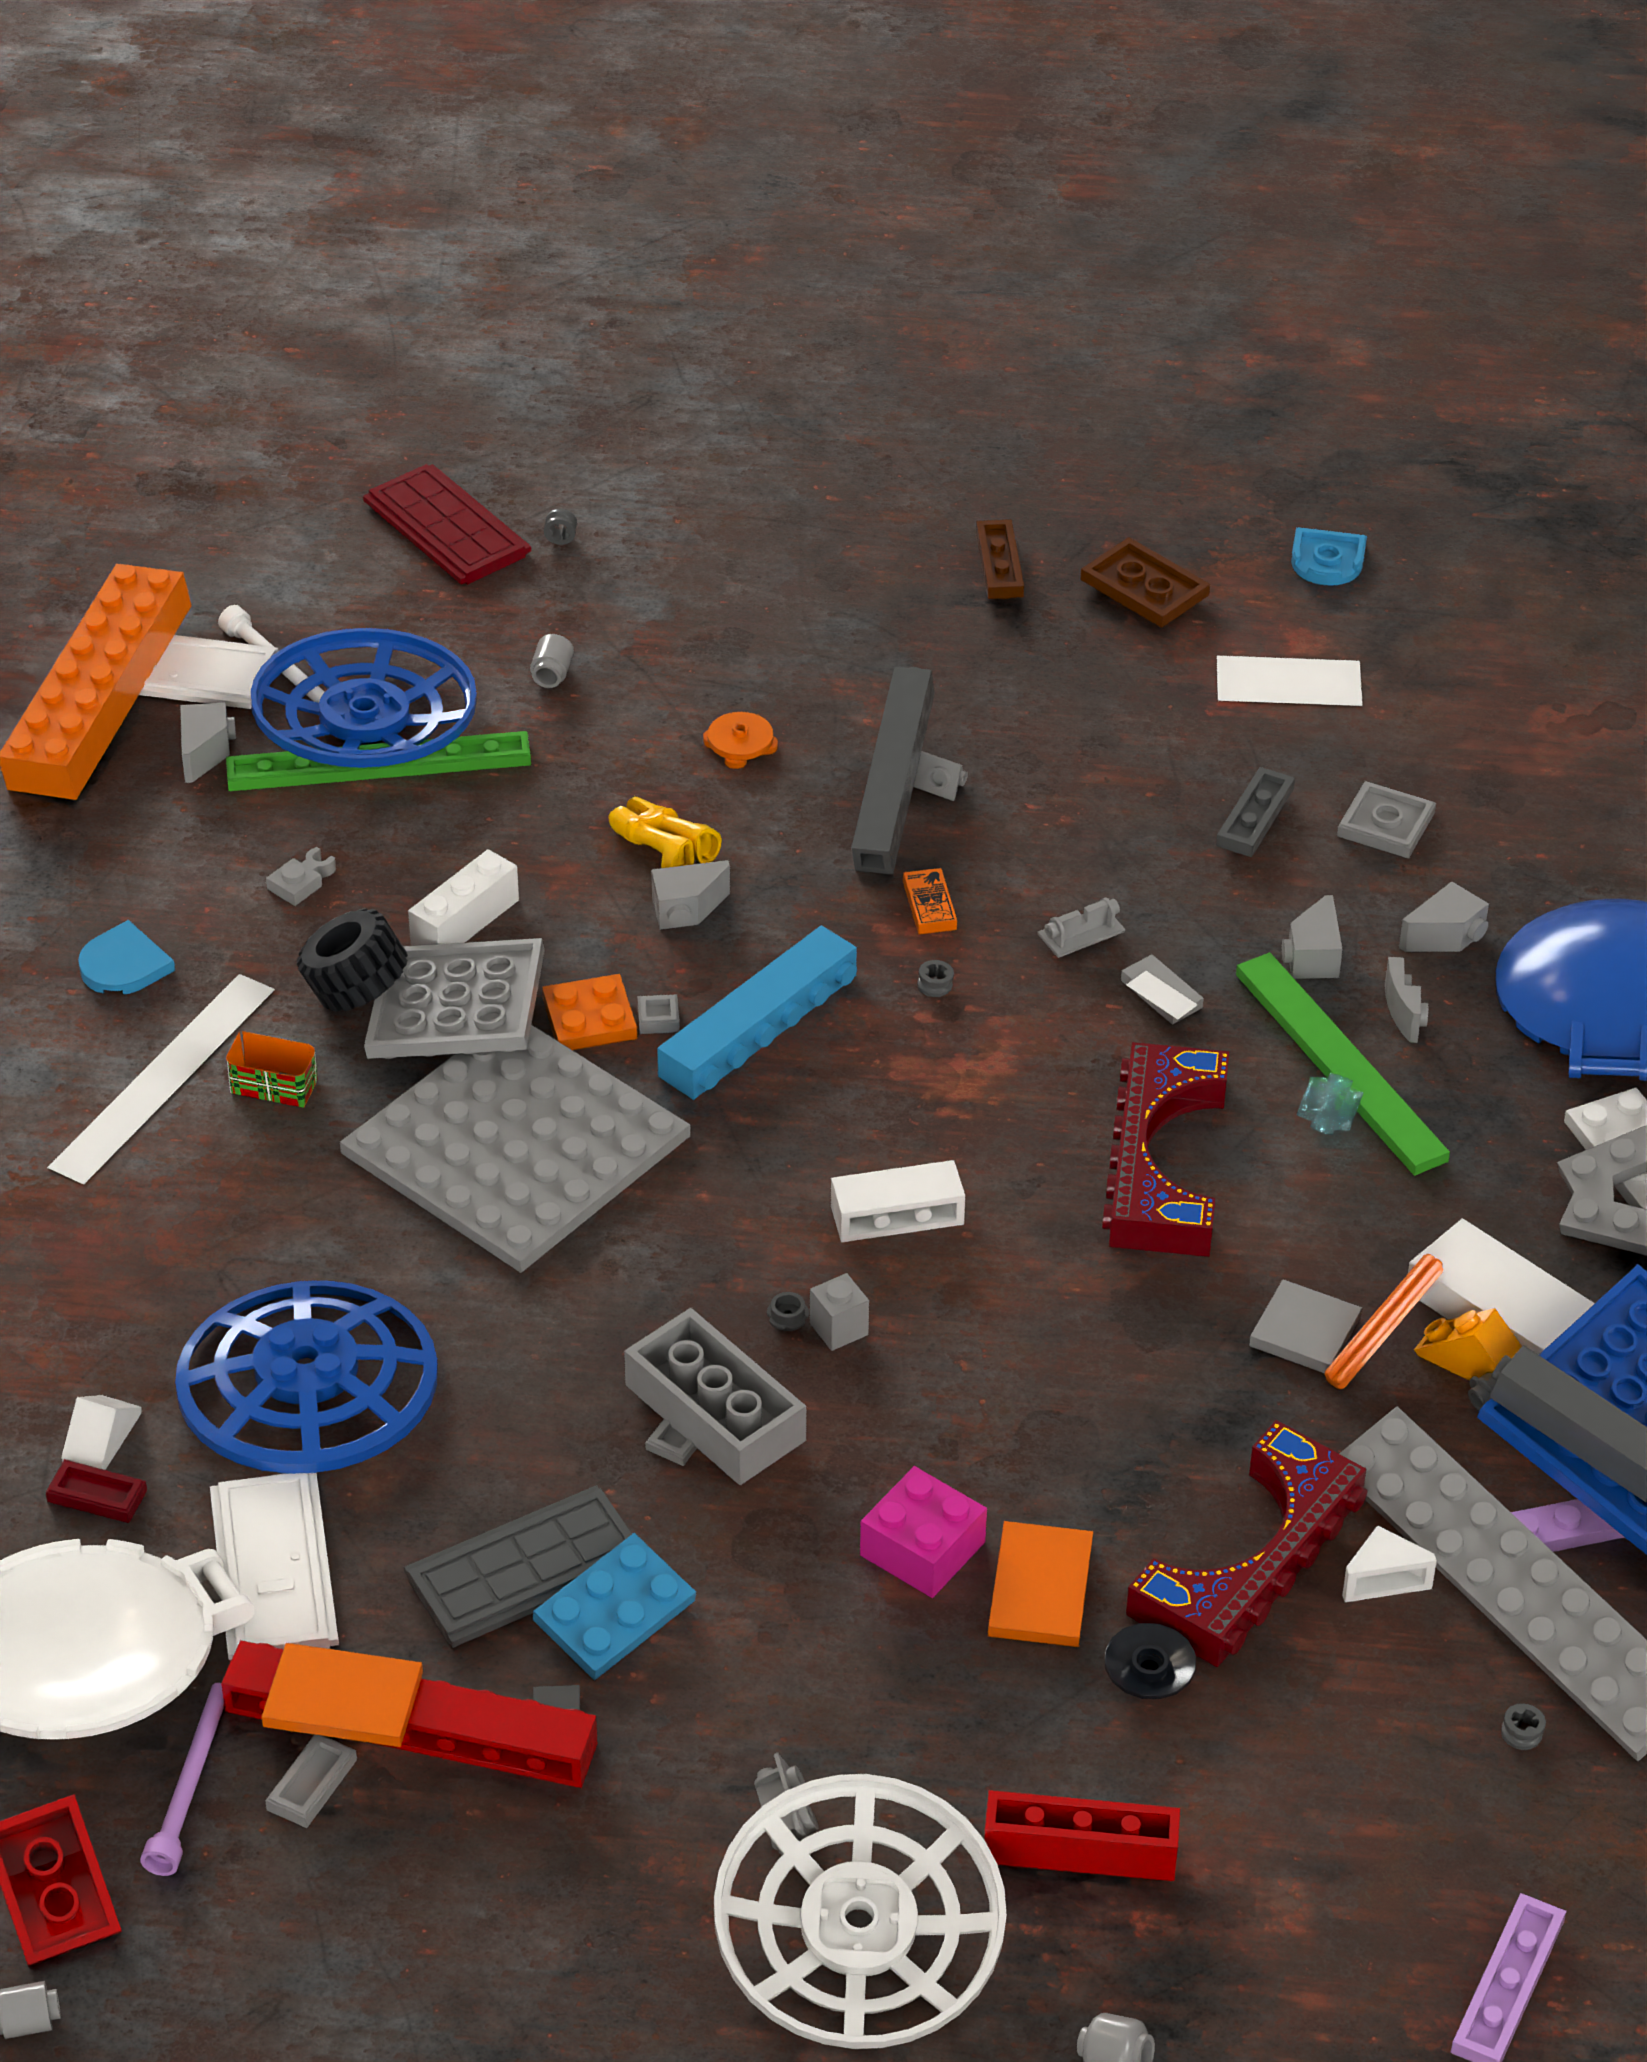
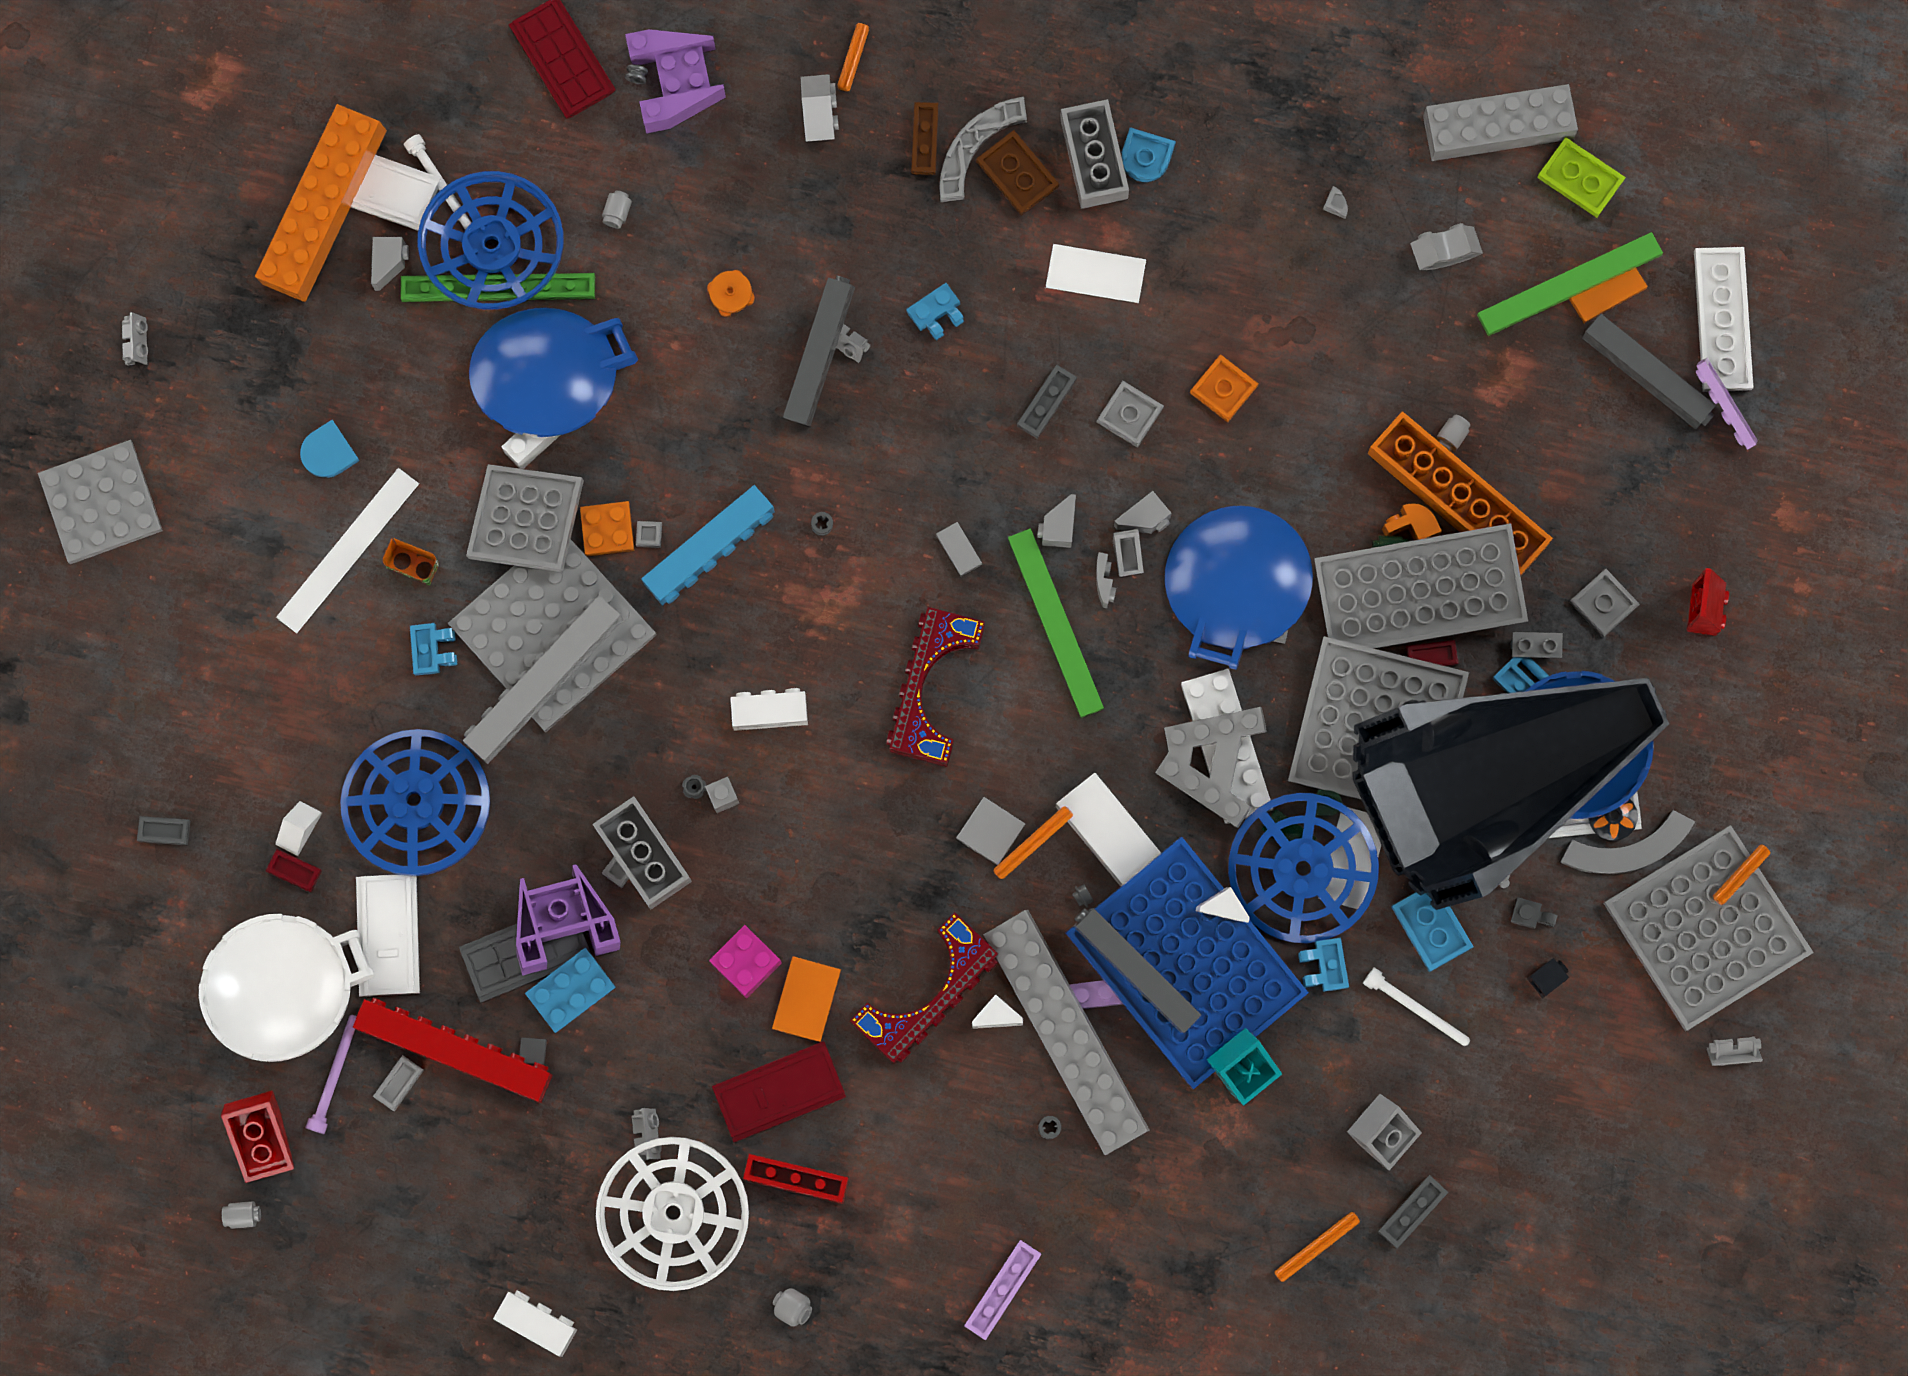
camera: 10 degrees right, 35 degrees up
orange tile [262,1643,423,1747] -> none
light grey plate [266,847,336,906] -> none
black tyre [297,908,408,1012] -> none
yellow piece [609,797,722,868] -> none
light grey slope [651,860,730,930] -> none
orange tile [903,868,957,935] -> none
light grey hinge [1038,897,1125,958] -> none
black dish [1105,1623,1196,1699] -> none
white sticker [1126,971,1197,1020] -> none
clear light blue brick [1296,1073,1363,1135] -> none
light orange slope [1414,1308,1522,1381] -> none
none -> dark azure plate [410,623,457,676]
none -> light grey brick [463,596,623,764]
none -> blue dish [469,308,638,437]
none -> medium lavender wedge [516,865,621,975]
none -> medium lavender wedge [625,29,726,133]
none -> dark red piece [712,1041,846,1143]
none -> light grey brick [801,75,839,141]
none -> orange axle [837,23,869,92]
none -> dark azure plate [906,283,964,340]
none -> light grey tile [940,97,1027,202]
none -> light grey brick [1060,99,1129,209]
none -> light grey slope [1112,529,1144,577]
none -> orange tile [1190,354,1259,422]
none -> light grey tile [1323,186,1348,219]

